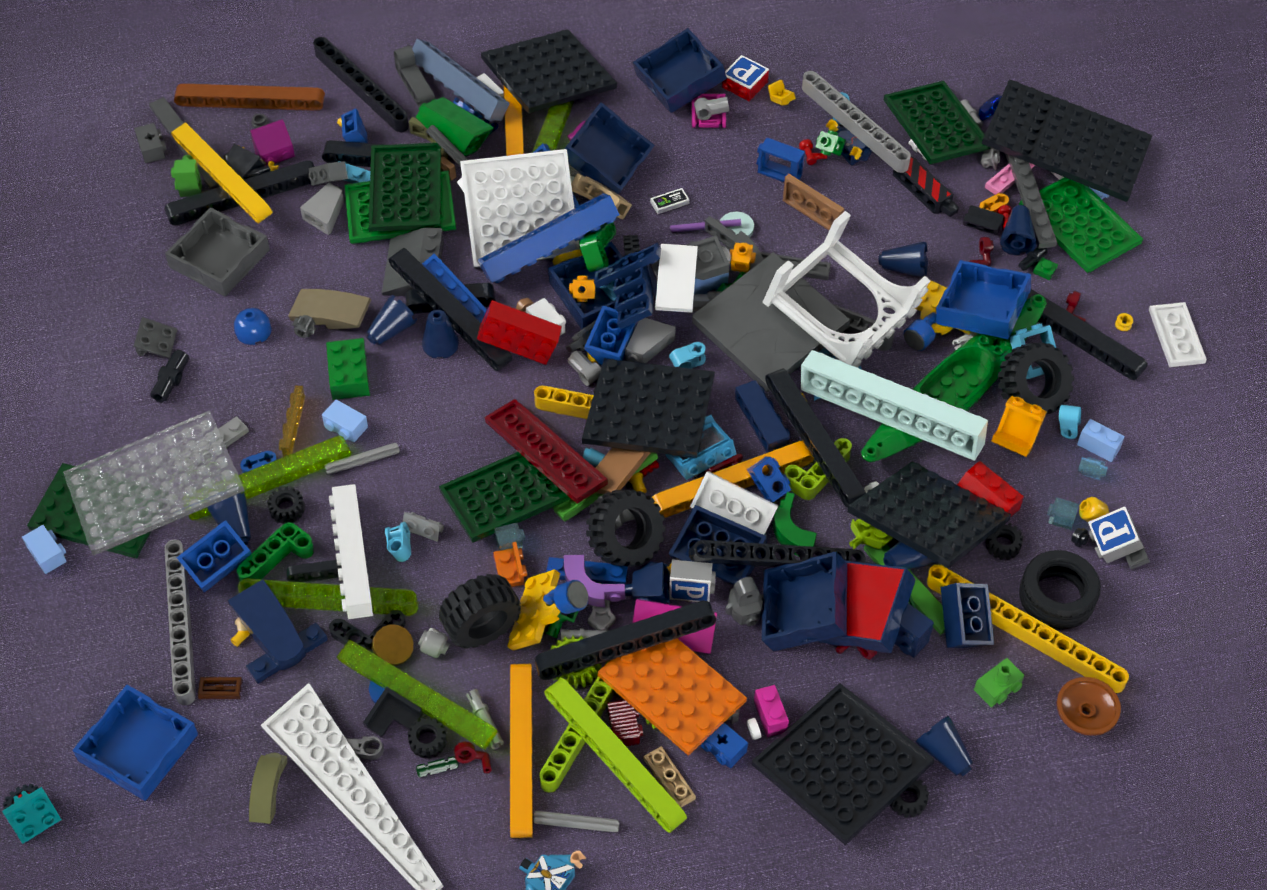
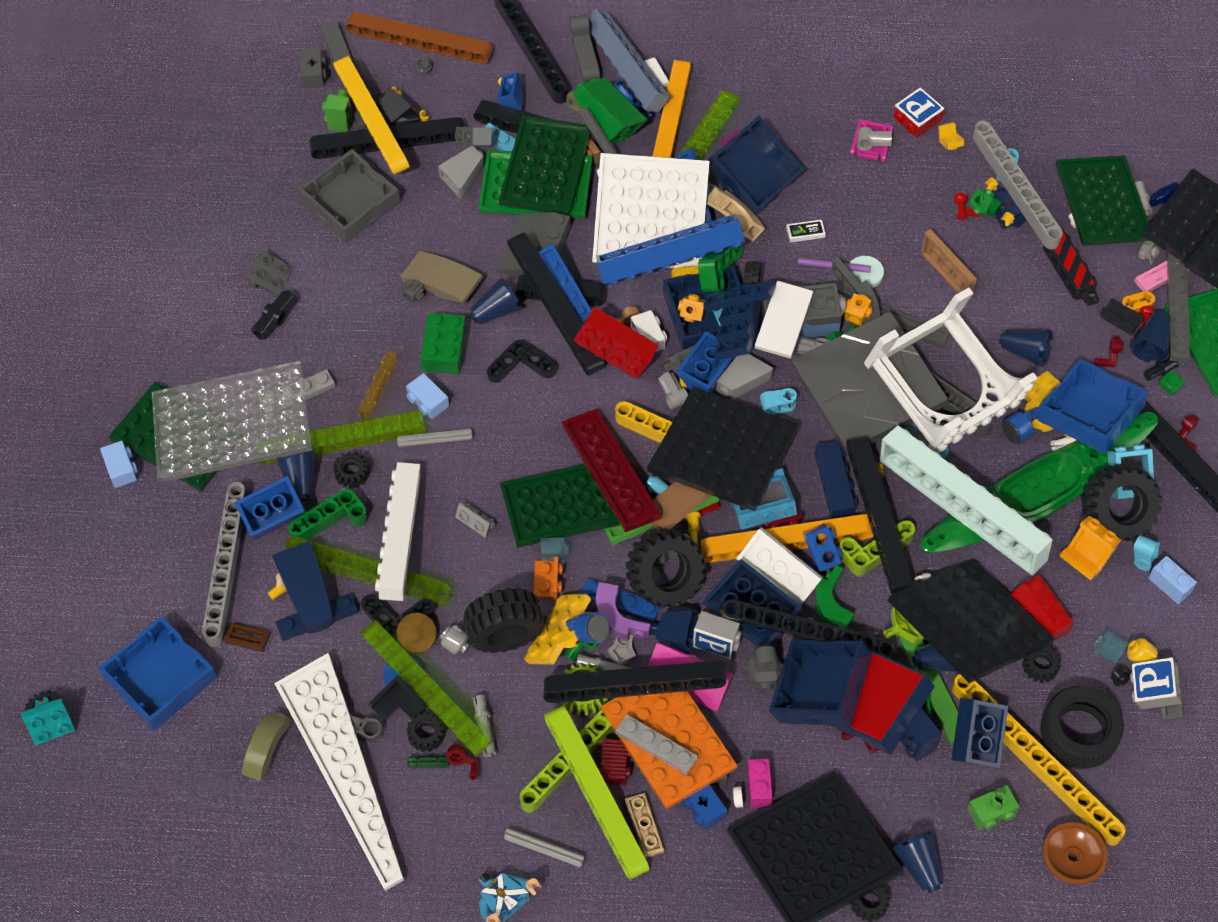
camera: 15 degrees right, 5 degrees up
blue cylinder [234,308,272,345] -> none
blue beam [240,451,278,477] -> none
magenta slope [250,119,295,165] -> none
black beam [286,560,342,583] -> none
medium azure piece [385,522,412,562] -> none
dark blue cone [422,310,459,359] -> none
black plate [481,29,617,113] -> none
light orange beam [510,664,533,838] -> none
dark blue tile [633,28,727,113] -> none
blue window [756,138,805,182] -> none
clear light blue brick [1078,456,1108,480] -> none
none -> black beam [487,340,556,383]
none -> light grey plate [615,714,698,776]

